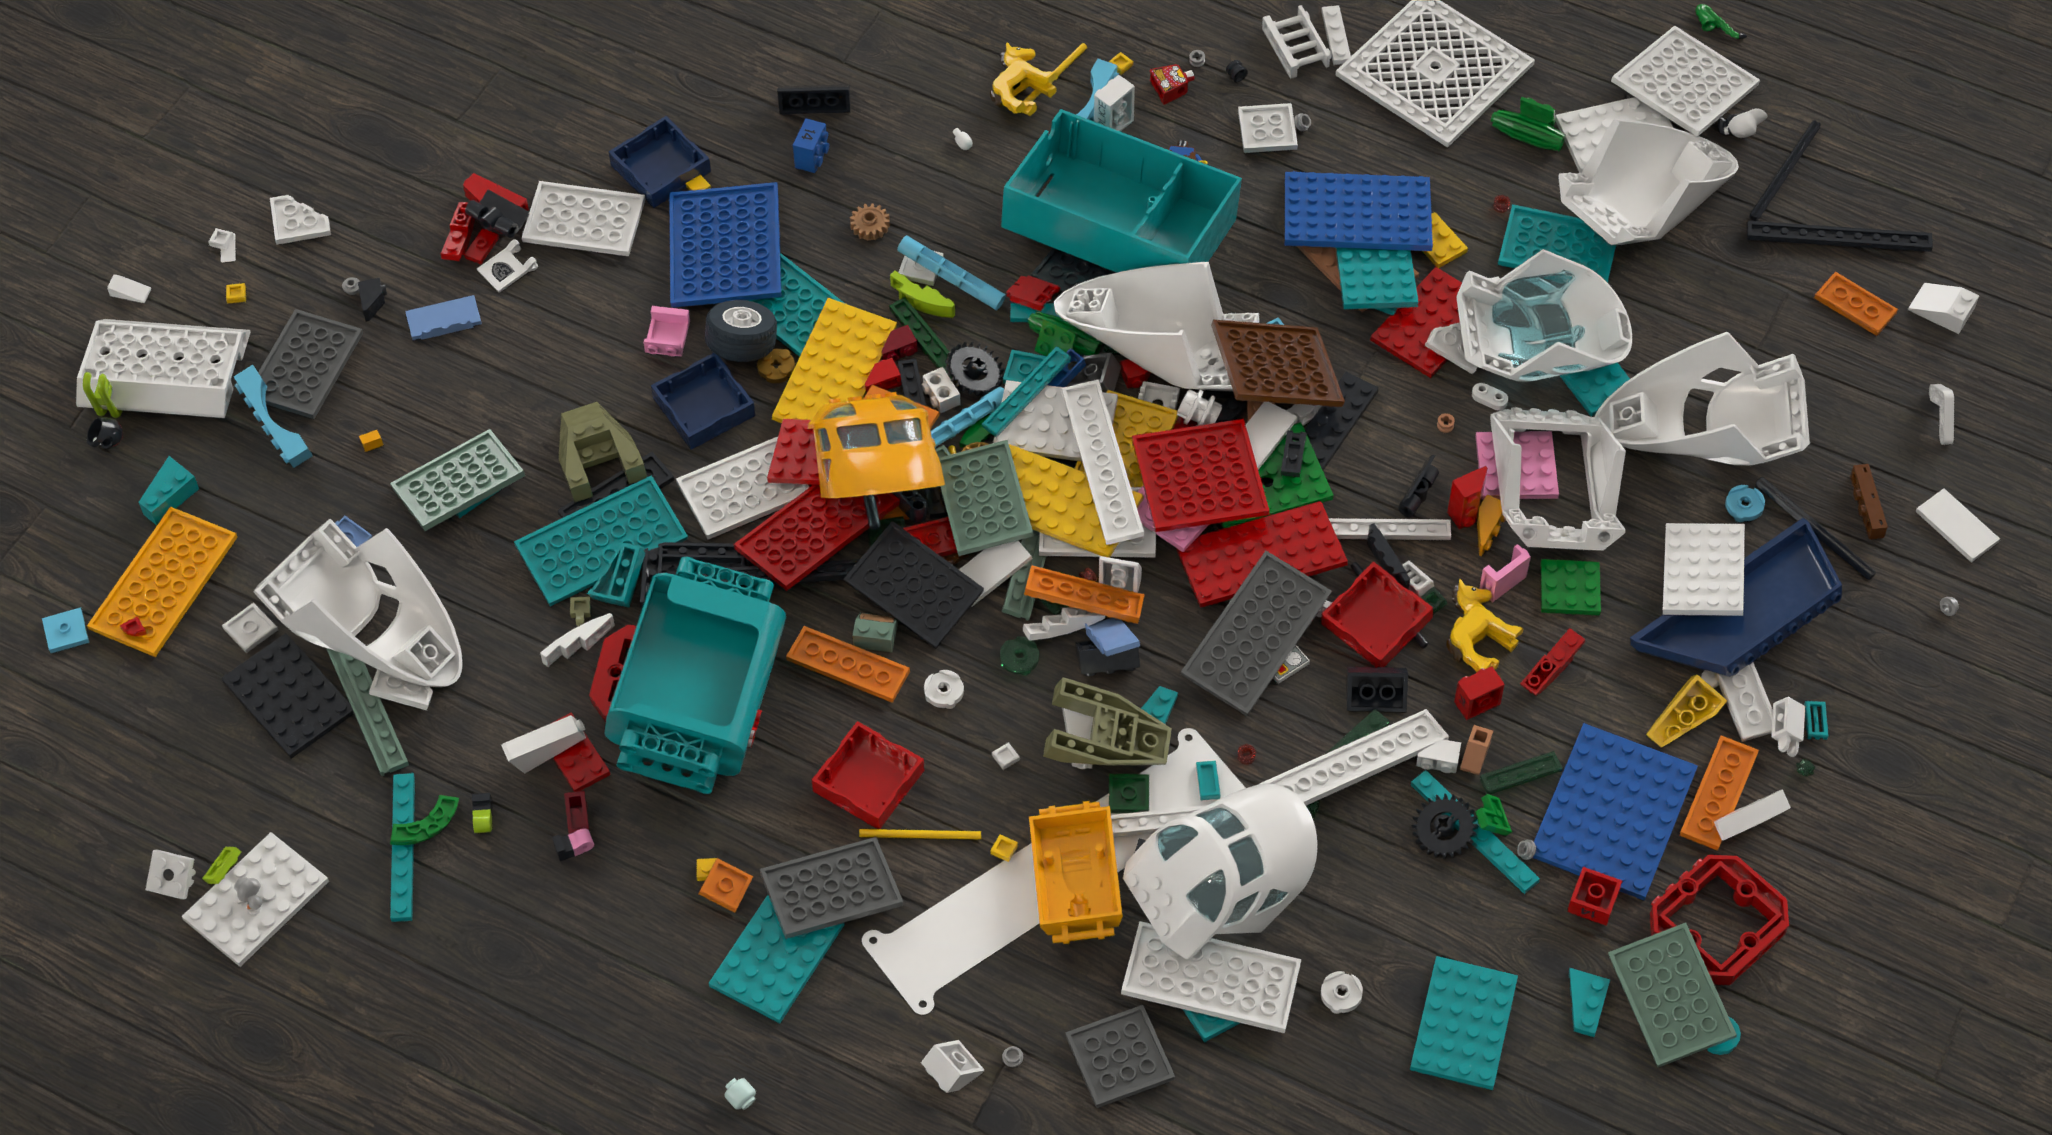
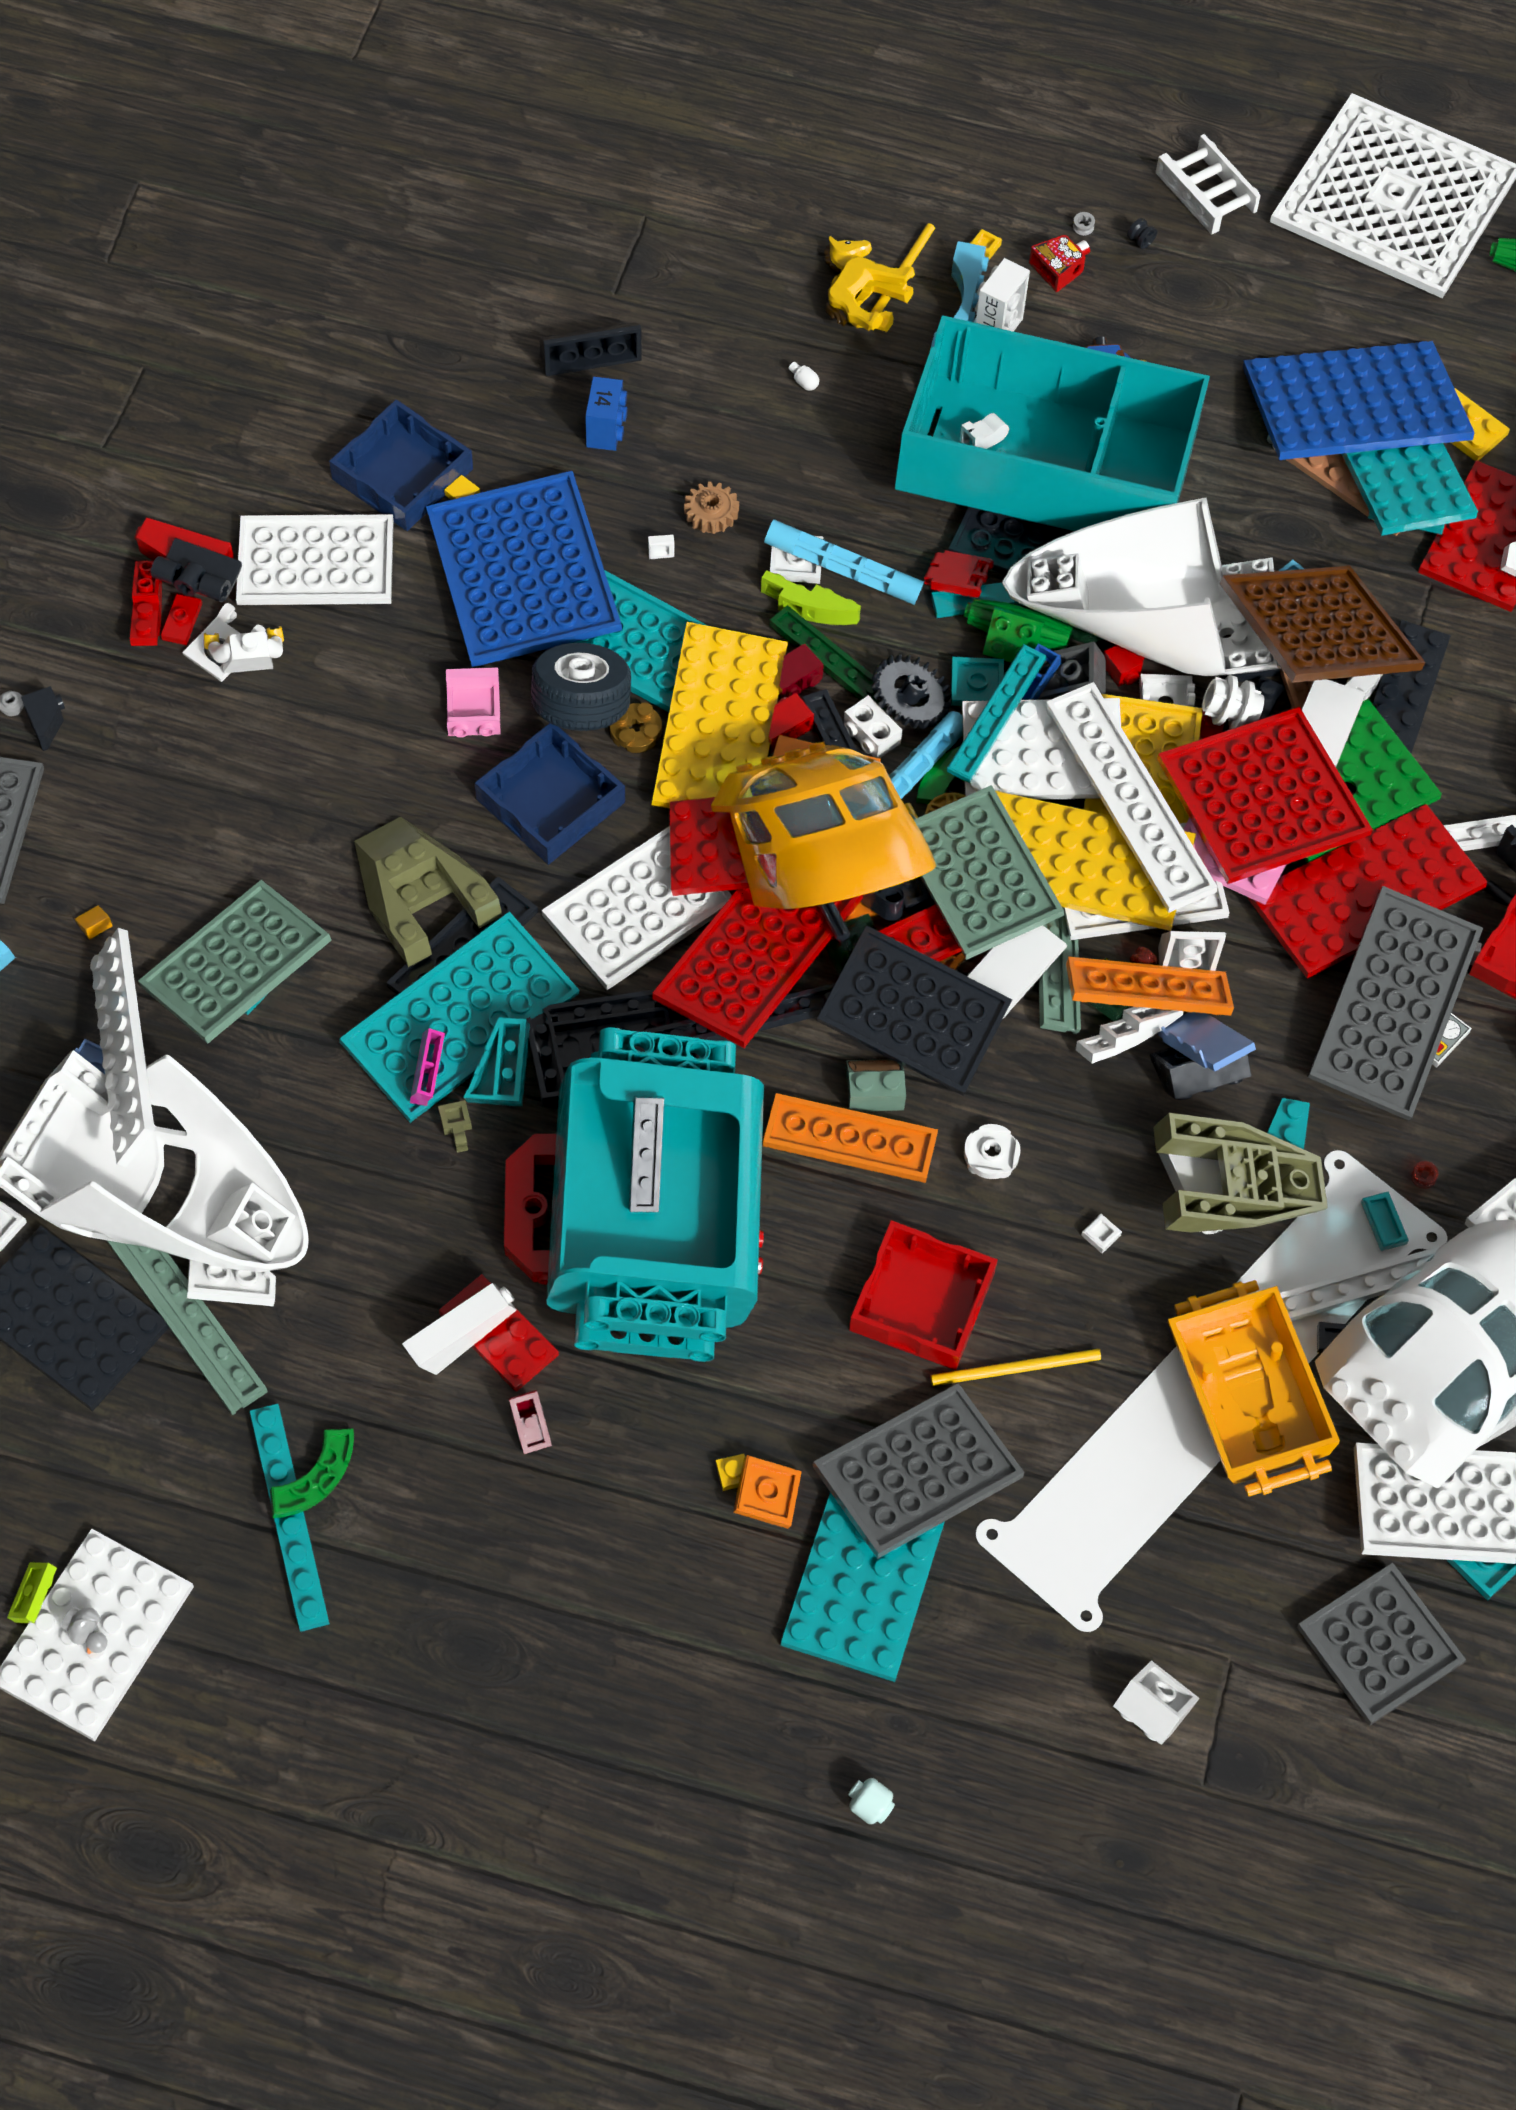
camera: 15 degrees left, 5 degrees up
medium blue piece [405,295,482,340] -> none
leg [472,793,493,833] -> none
white slope [540,613,615,667] -> none
leg [552,829,594,861] -> none
yellow plate [990,834,1018,862] -> none
clear green plate [1000,636,1039,675] -> none
light grey plate [1002,1046,1023,1067] -> none
dark green plate [1109,774,1149,813] -> none
white plate [1238,103,1298,153] -> none
black plate [1281,430,1307,477] -> none
light grey plate [1294,113,1311,131] -> none
white plate [1321,5,1351,65] -> none
none -> white plate [90,928,155,1167]
none -> white torso [204,626,284,673]
none -> dark pink piece [410,1028,445,1106]
none -> plate [628,1096,664,1212]
none -> white tile [648,535,674,559]
none -> white leg [959,413,1009,449]

